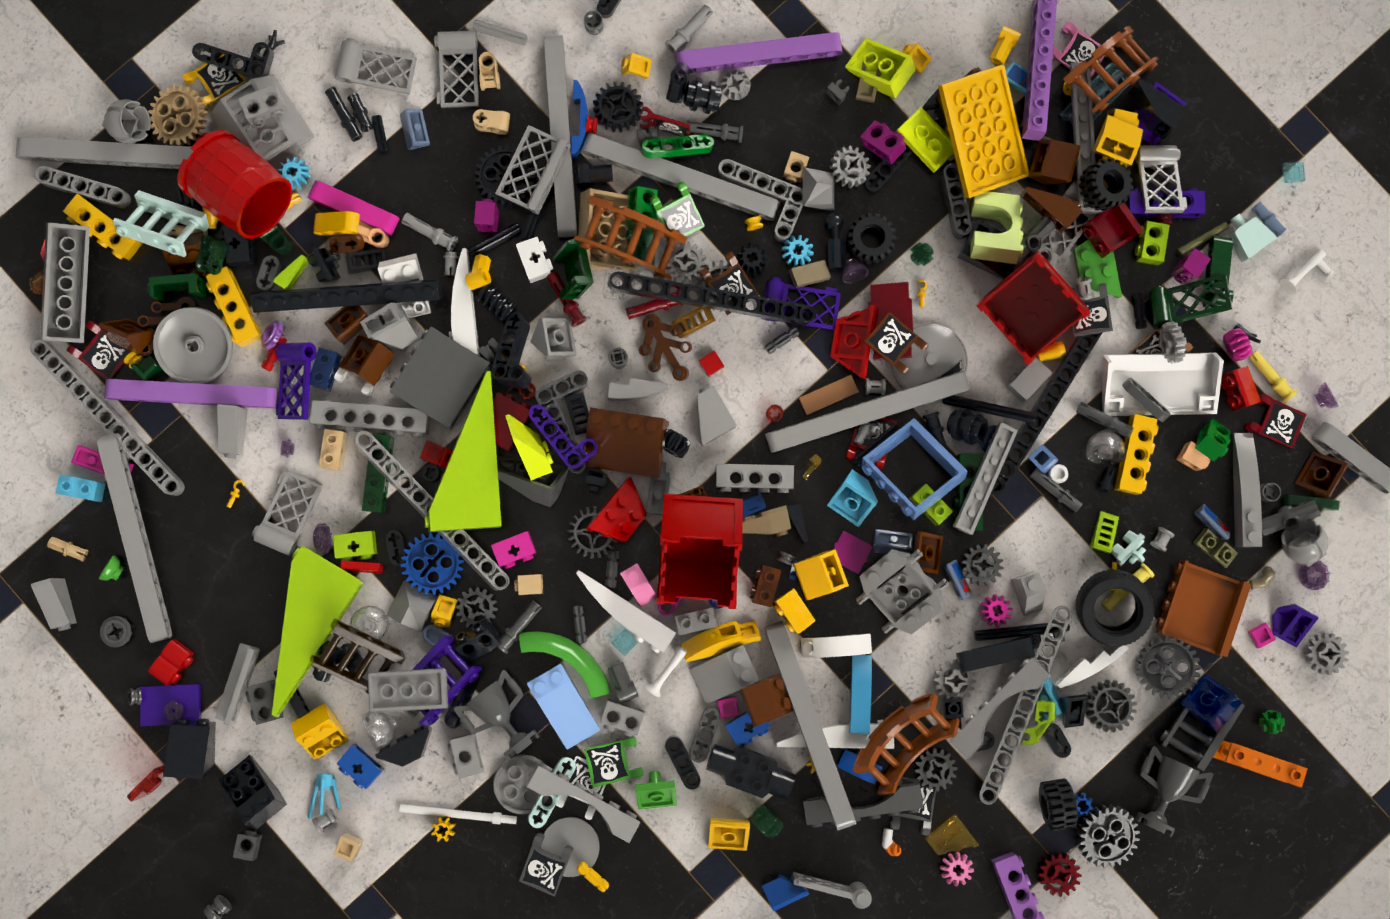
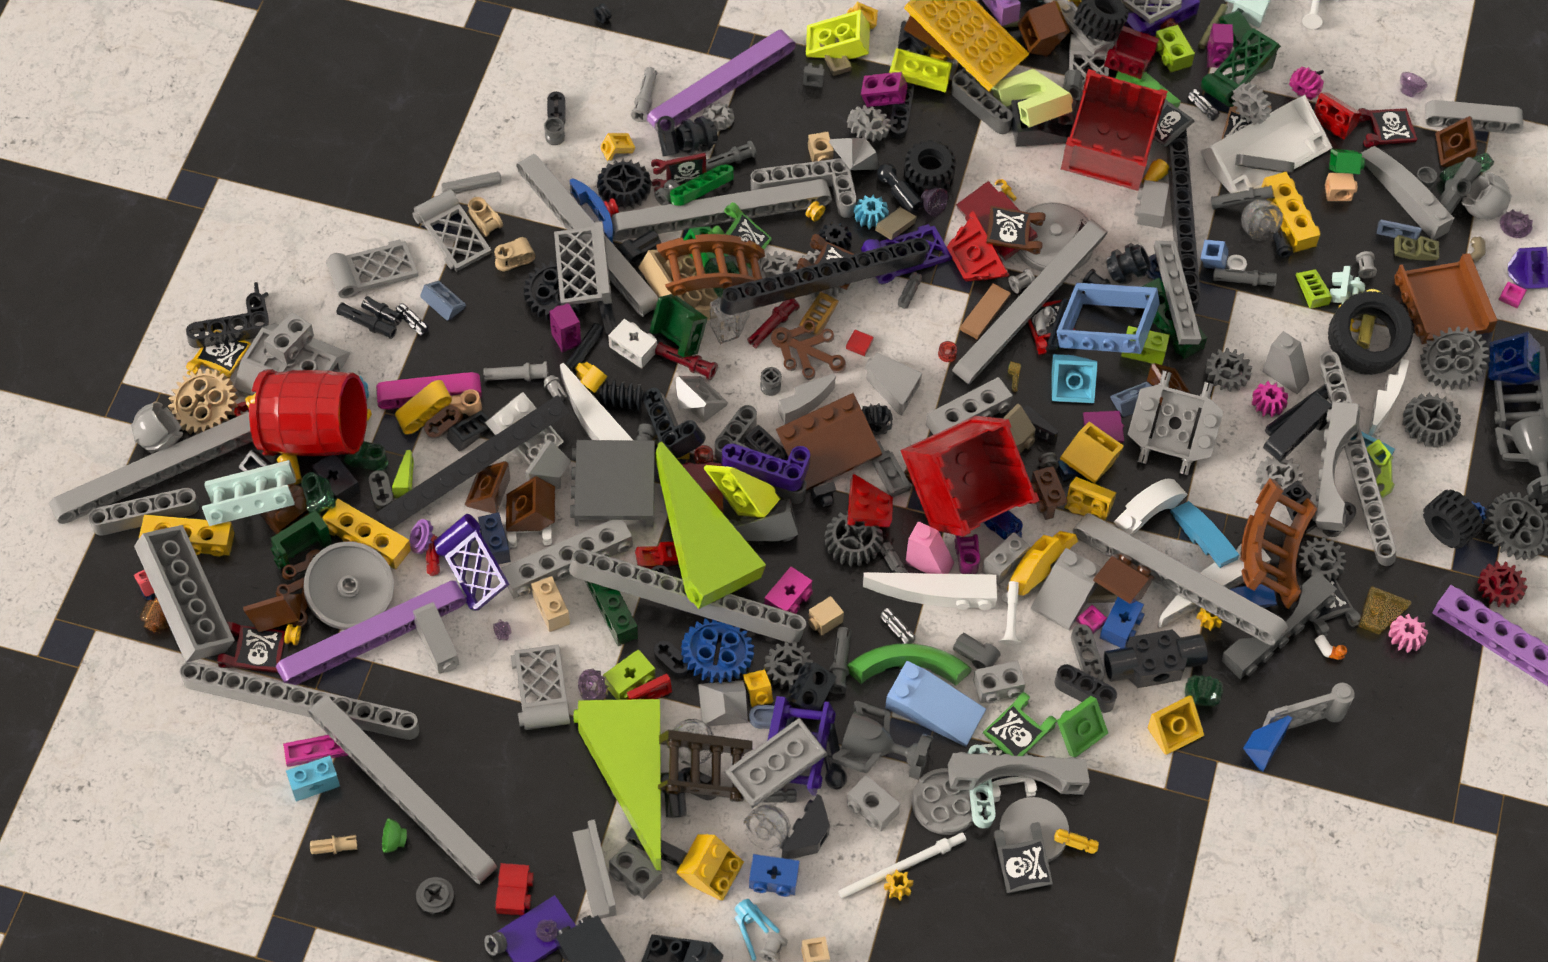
camera: 25 degrees left, 25 degrees down
light grey slope [31,578,77,631] -> none
dark green panel [130,355,163,381] -> none
yellow hand [226,480,245,508] -> none
black hips [307,247,341,283] -> none
light grey brick [360,302,409,339] -> none
clear light blue tile [611,629,638,656] -> none
clear green gear [910,242,934,266] -> none
black axle [942,395,1037,424] -> none
sand blue slope [943,560,972,600] -> none
reddish brown slope [1020,187,1083,233] -> none
black beam [1043,723,1071,758] -> none
black slope [1060,694,1087,728] -> none
light yellow pin [1248,350,1298,403] -> none

